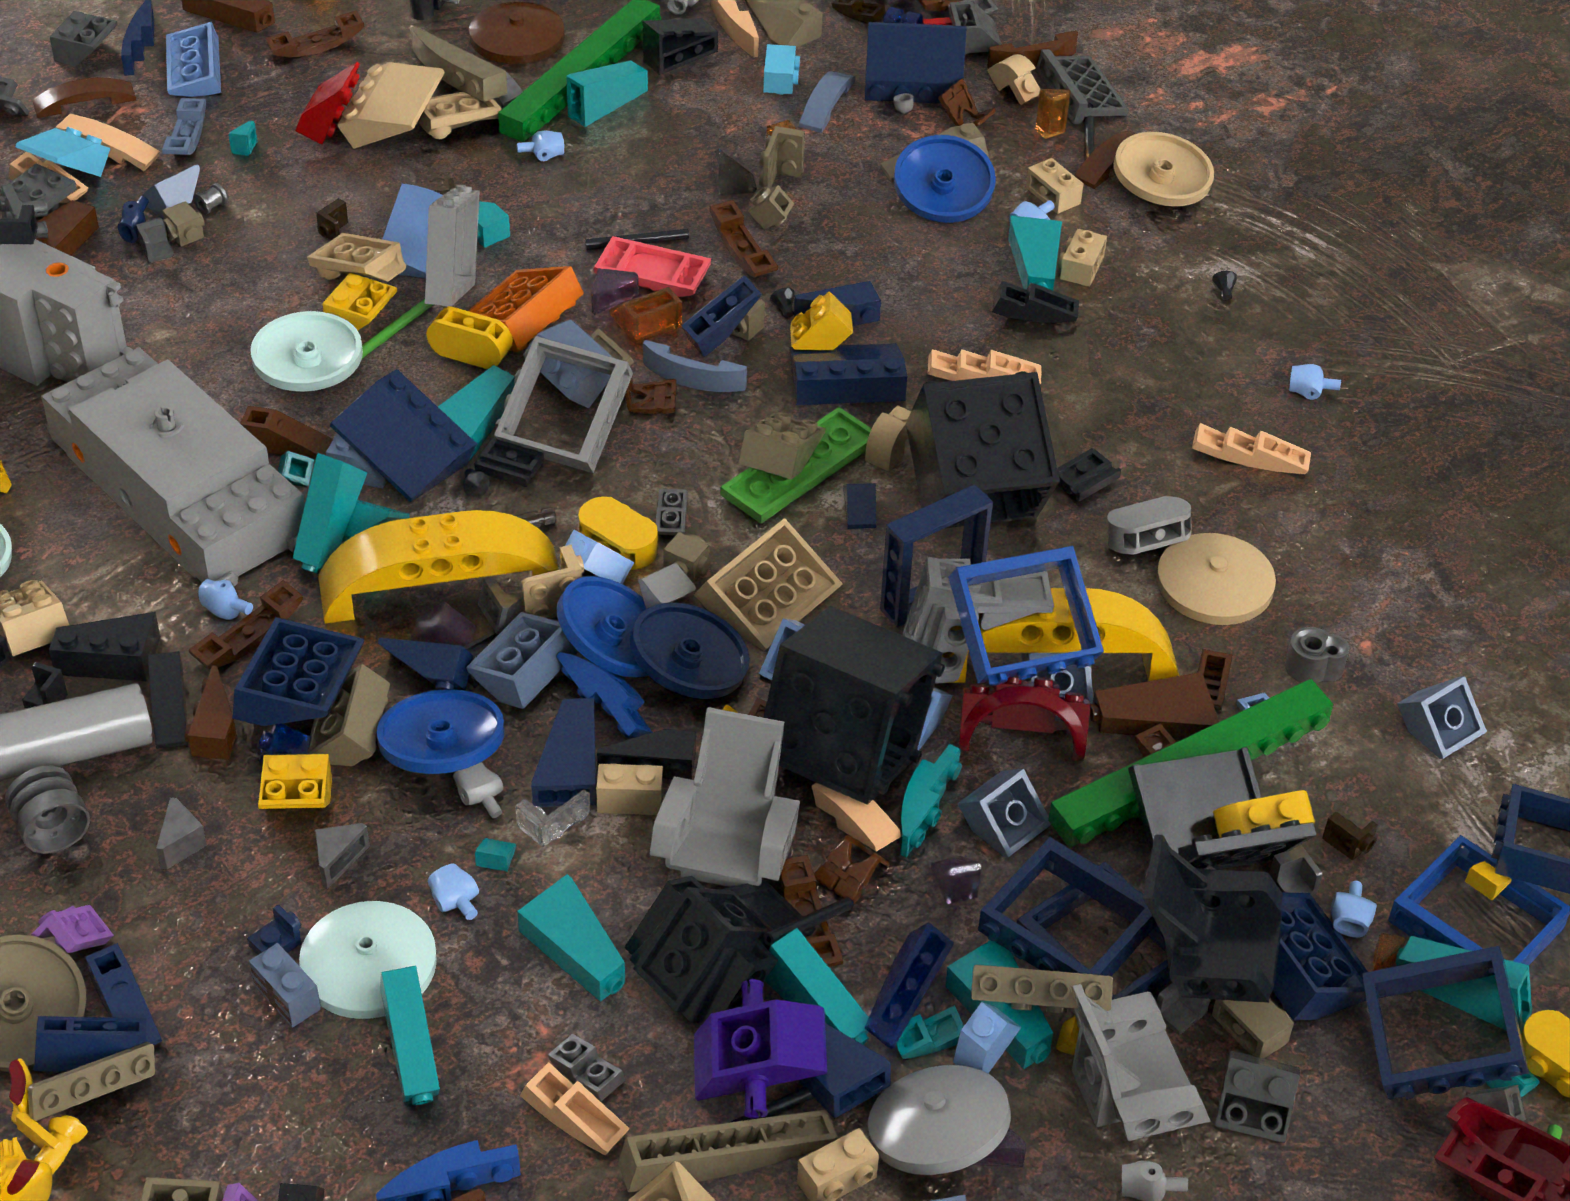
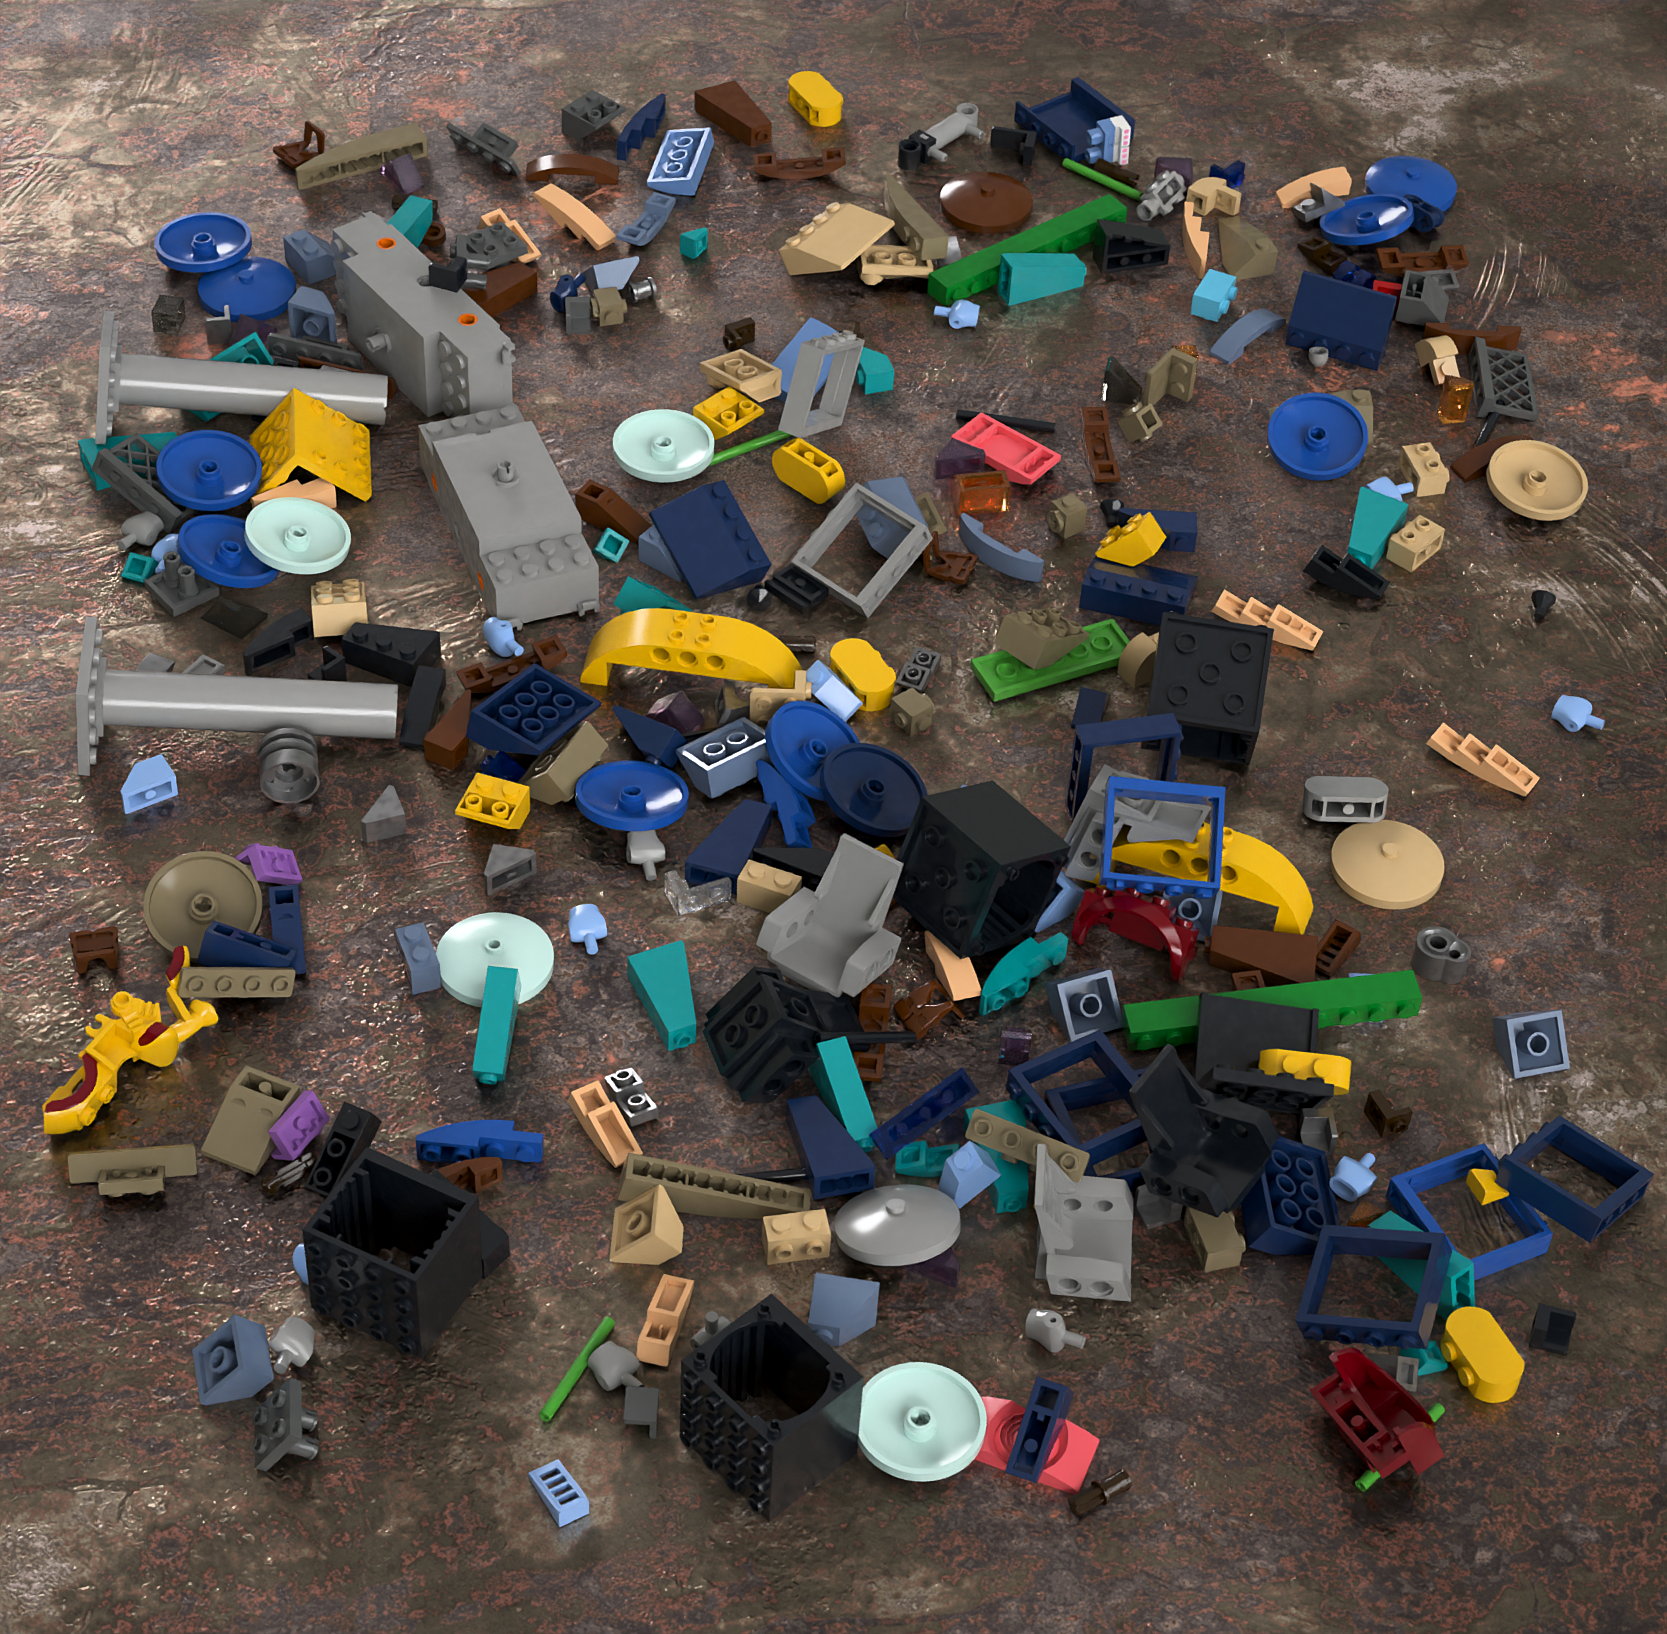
camera: 20 degrees right, 0 degrees up
medium azure slope [15,127,111,177] -> none
dark blue bracket [247,905,302,955] -> none
teal slope [293,453,367,574] -> none
red slope [295,62,360,145] -> none
teal slope [438,365,515,461] -> none
orange slope [468,266,584,352] -> none
teal slope [475,838,516,872] -> none
light grey slope [638,563,696,608] -> none
dark blue slope [681,275,762,357] -> none
tan slope [694,518,843,651] -> none
dark purple slope [694,979,827,1119] -> none
reddish brown piece [938,79,996,126] -> none
black plate [1057,448,1121,502] -> none
dark grey slope [1215,1051,1300,1143] -> none

